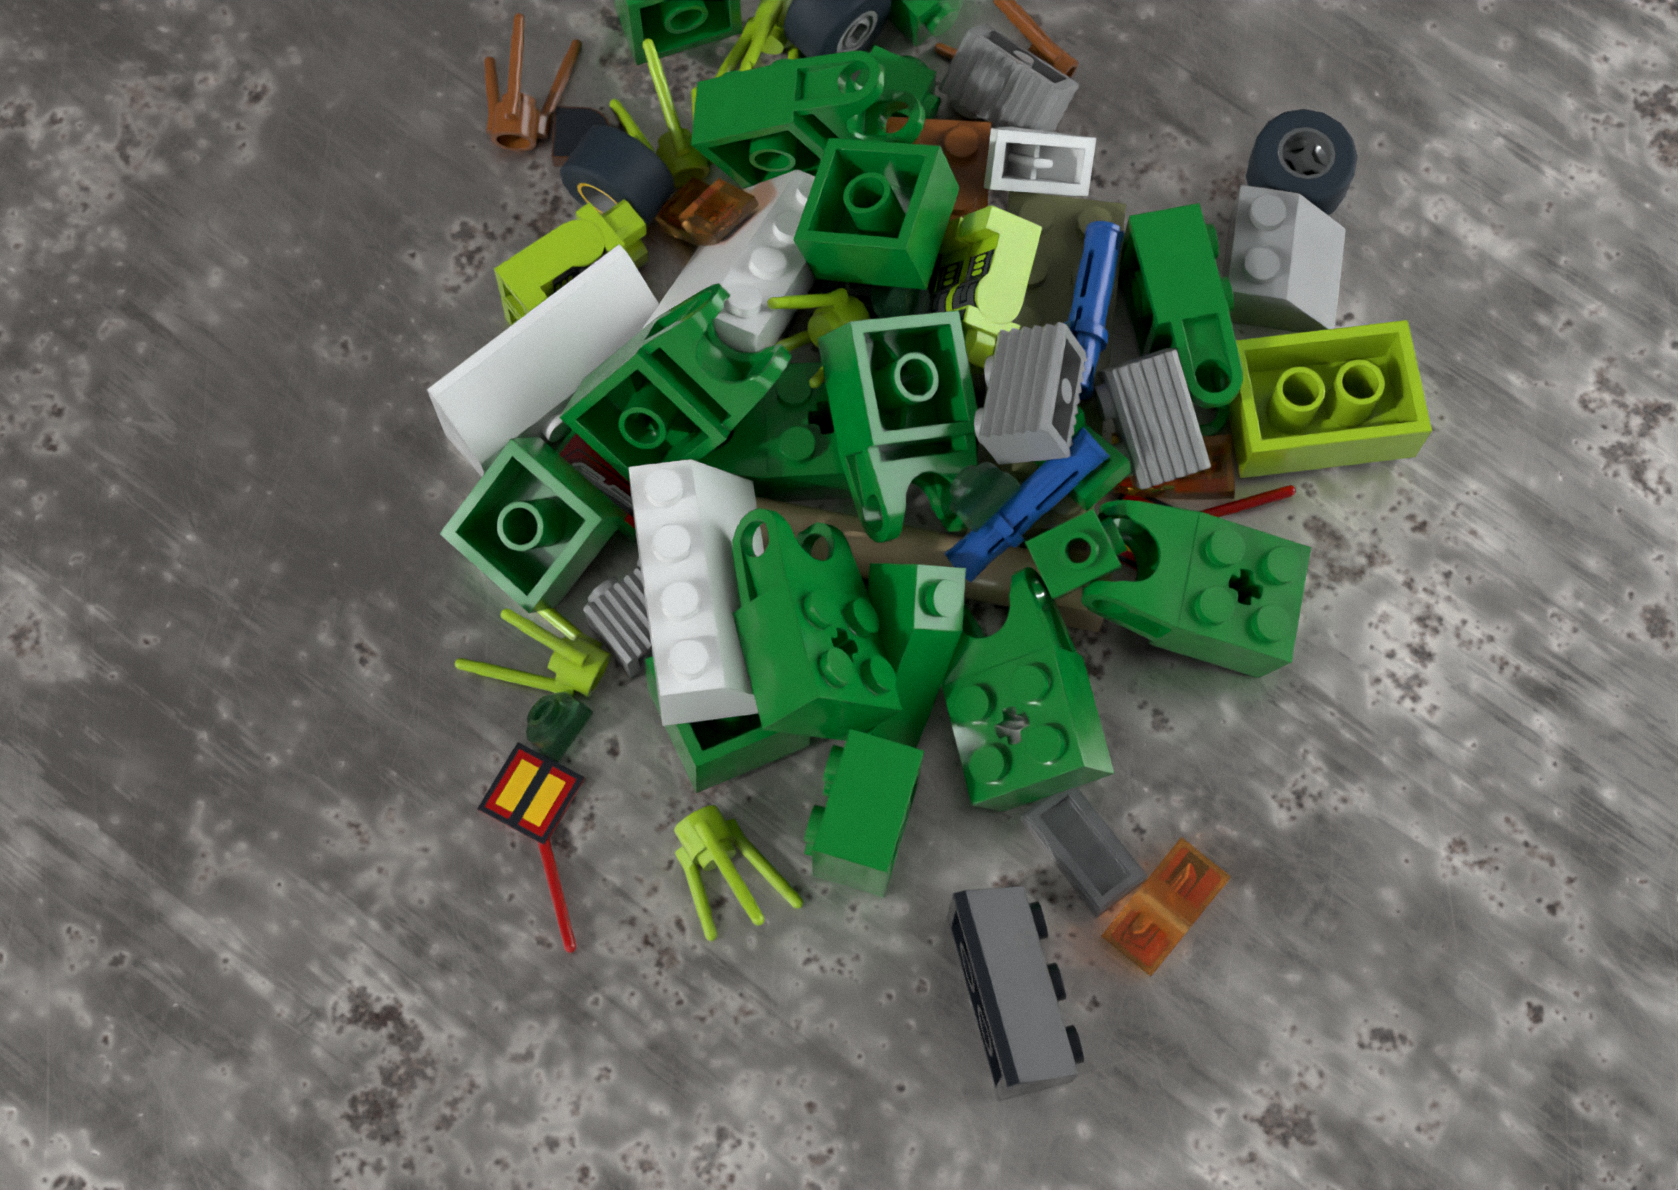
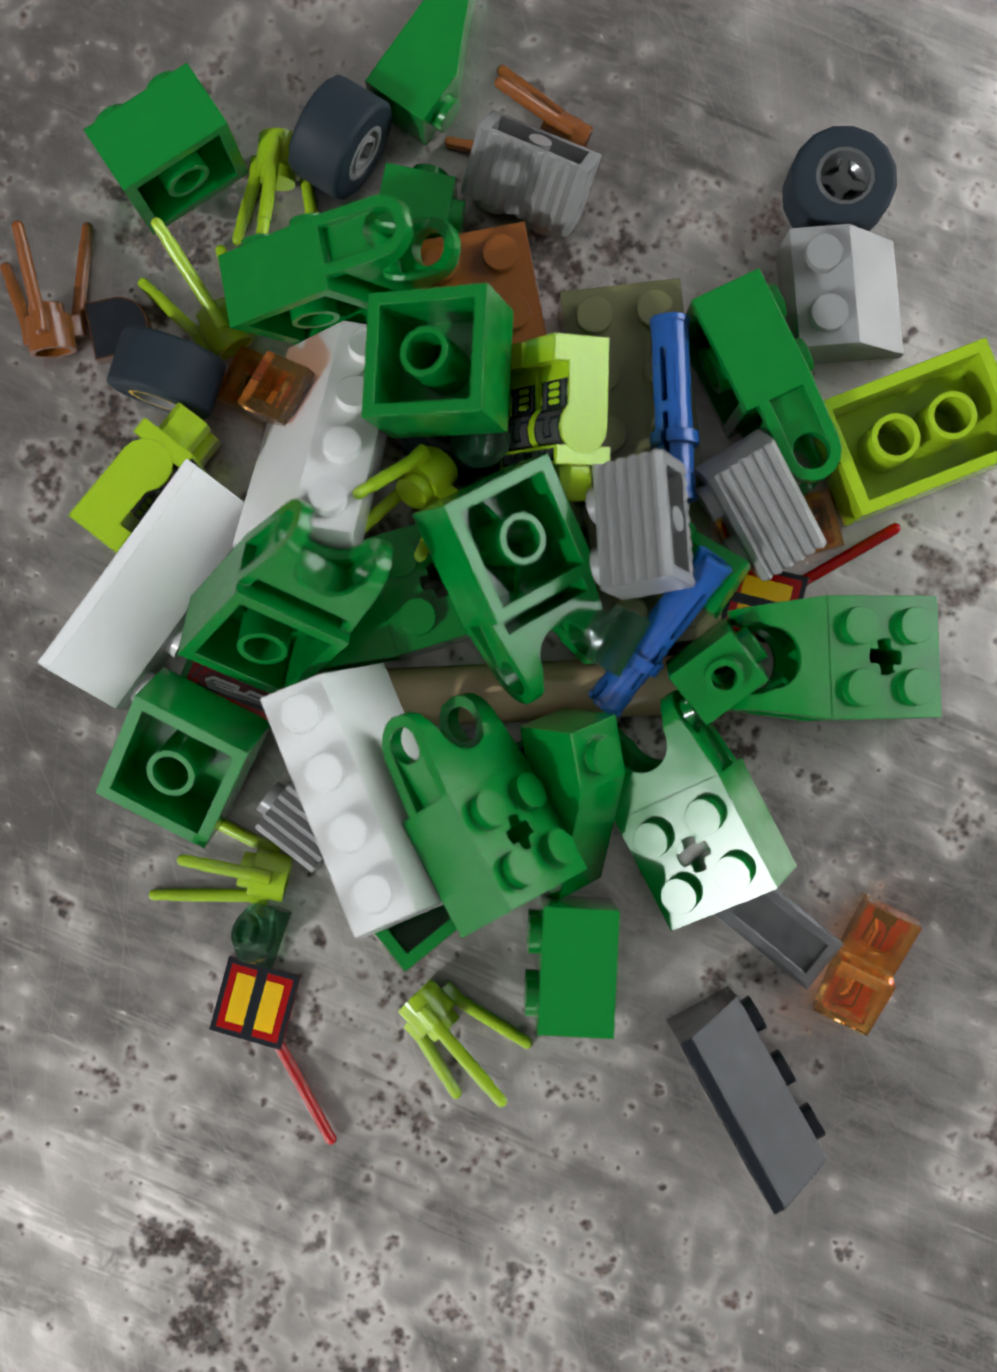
camera: 10 degrees left, 15 degrees up
white slope [984,126,1096,197] -> none

